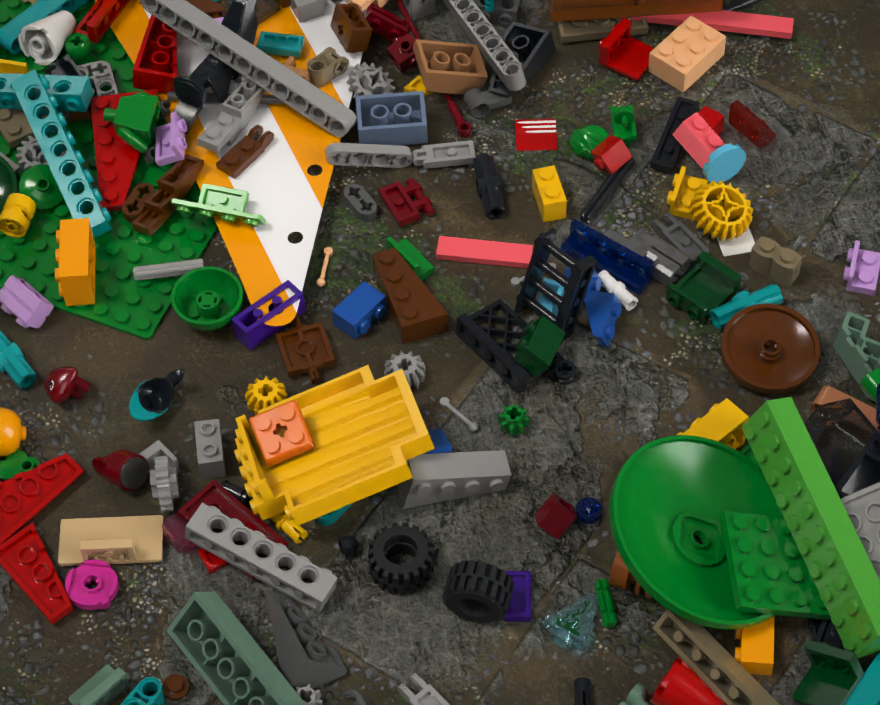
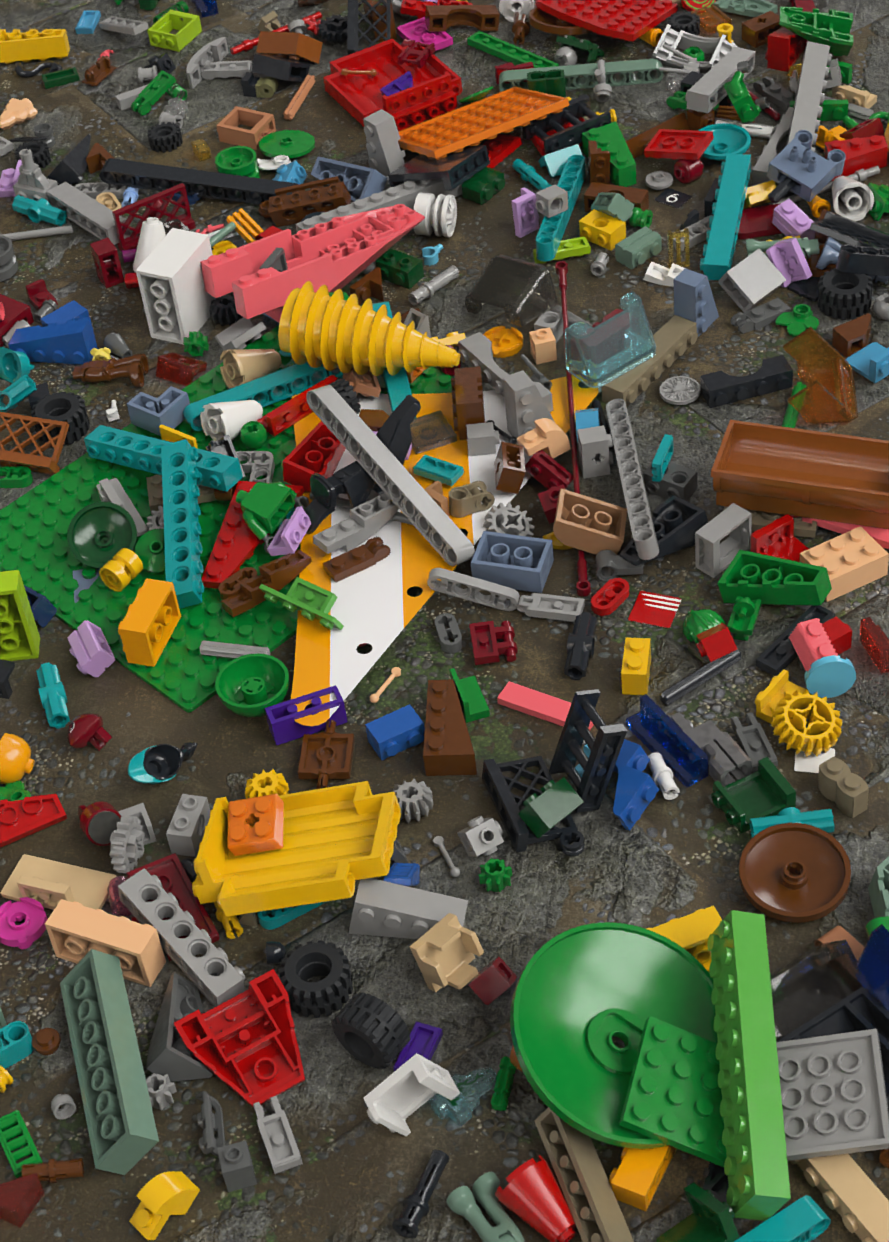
camera: 25 degrees right, 10 degrees down
none -> light nougat brick [45,899,166,987]
none -> red wedge [173,969,305,1108]
none -> white panel [364,1053,460,1136]
none -> tan panel [410,913,484,992]
none -> light grey brick [457,816,504,857]
none -> red plate [591,578,630,616]
none -> light grey window [695,503,752,578]
none -> green wedge [718,550,832,606]

